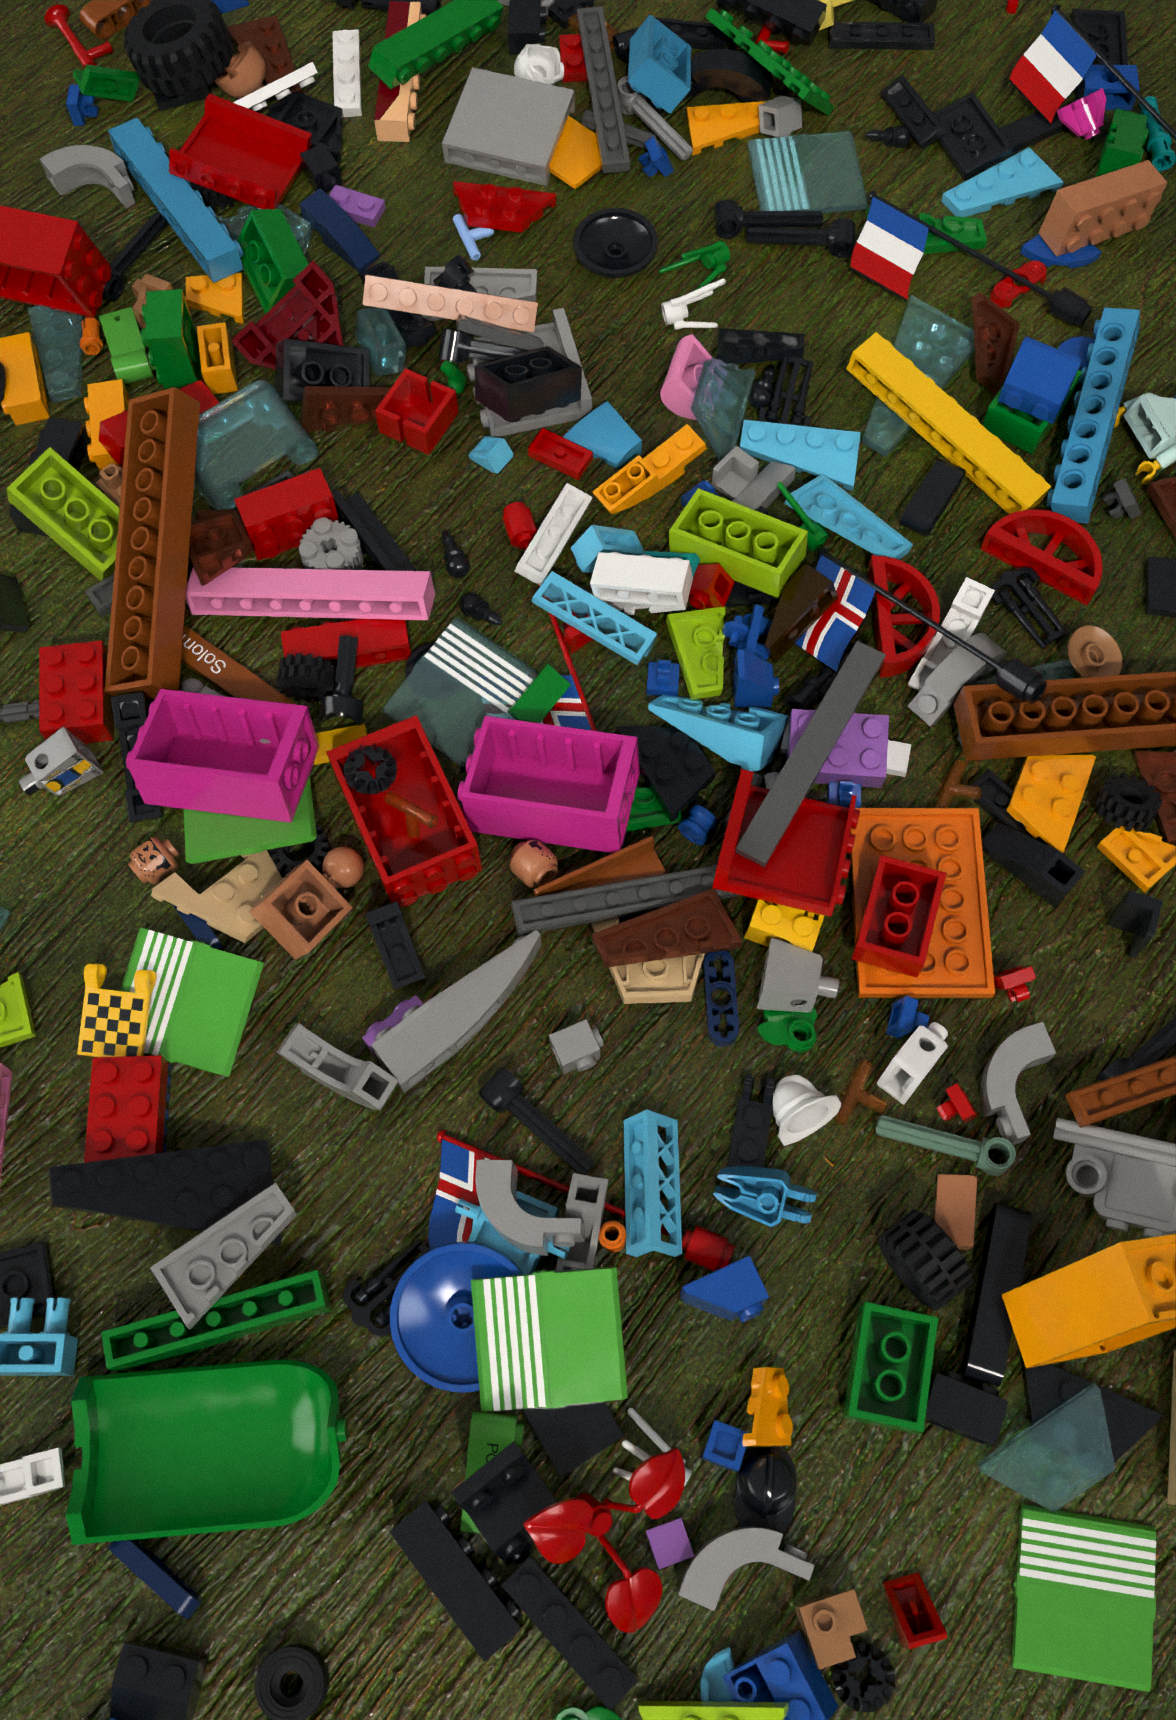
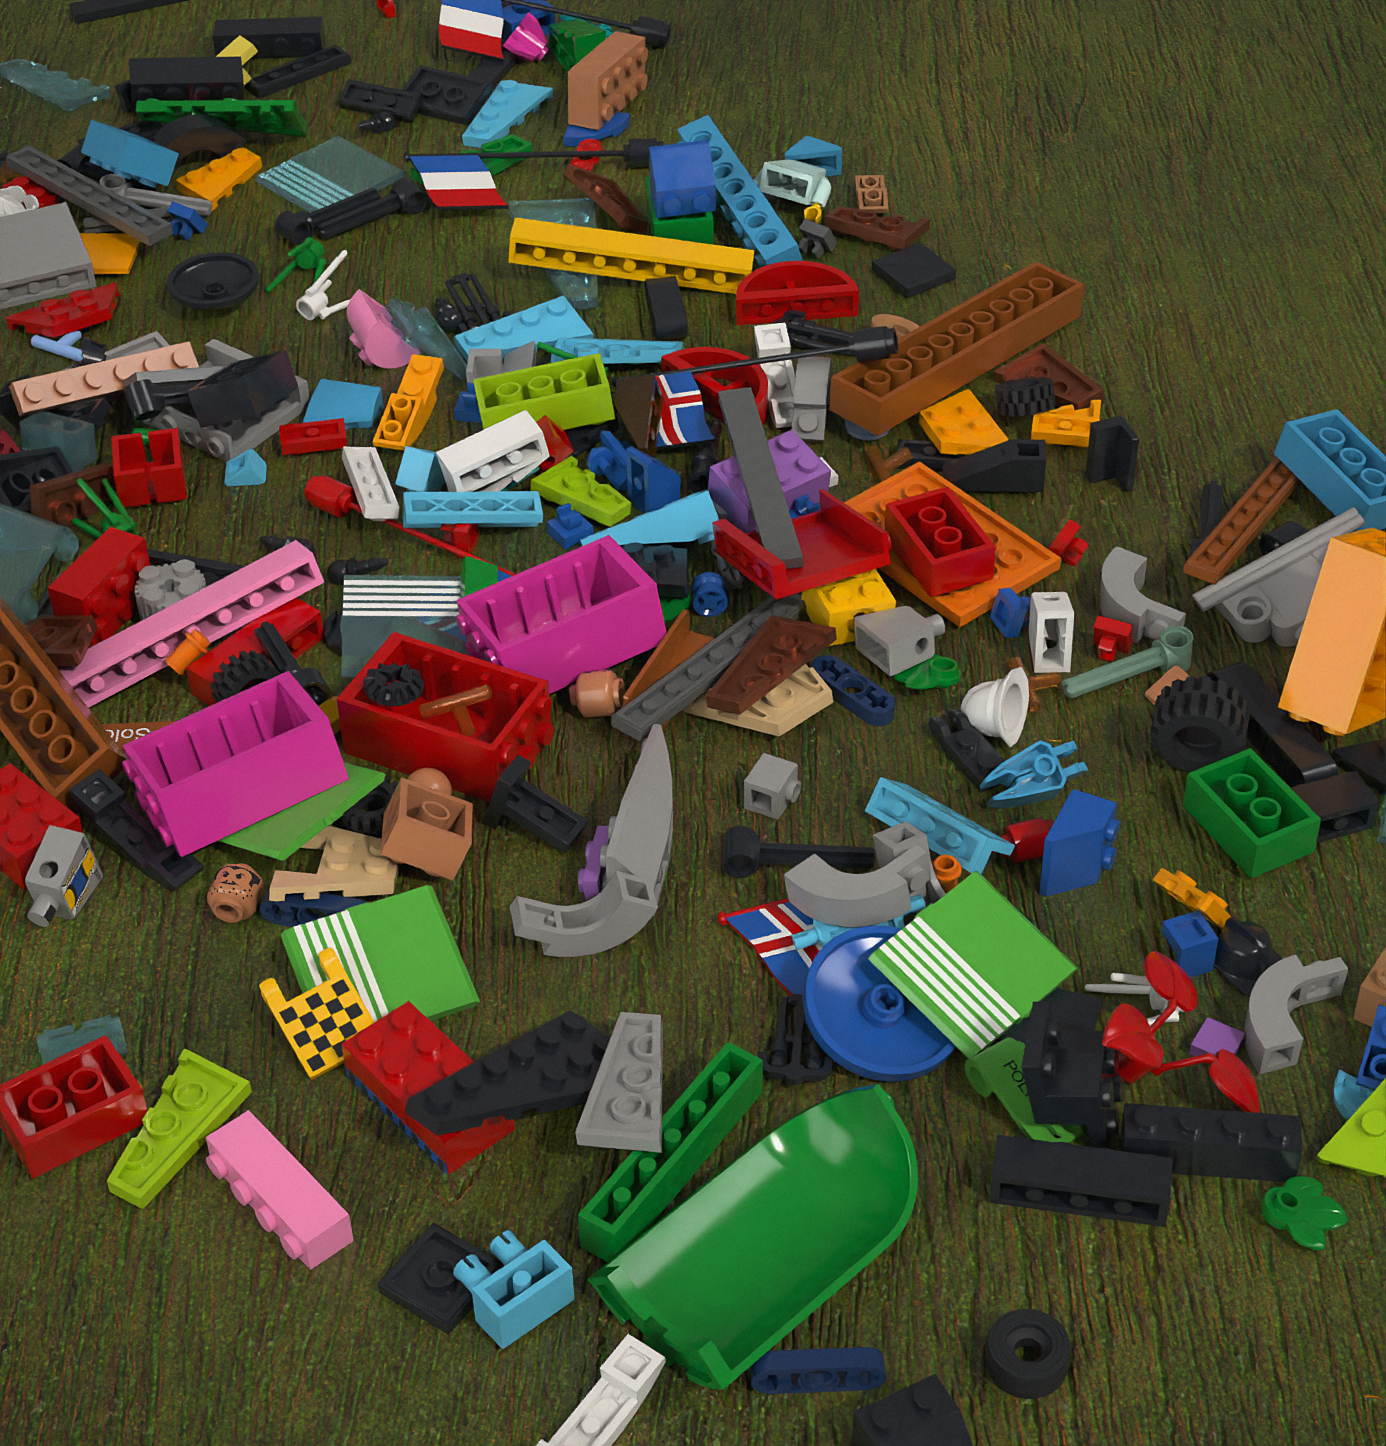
camera: 40 degrees left, 25 degrees down
black wing [716,328,805,366] -> none
light grey brick [759,95,802,138] -> none
none -> green plant [72,478,137,539]
none -> orange pin [164,629,211,675]

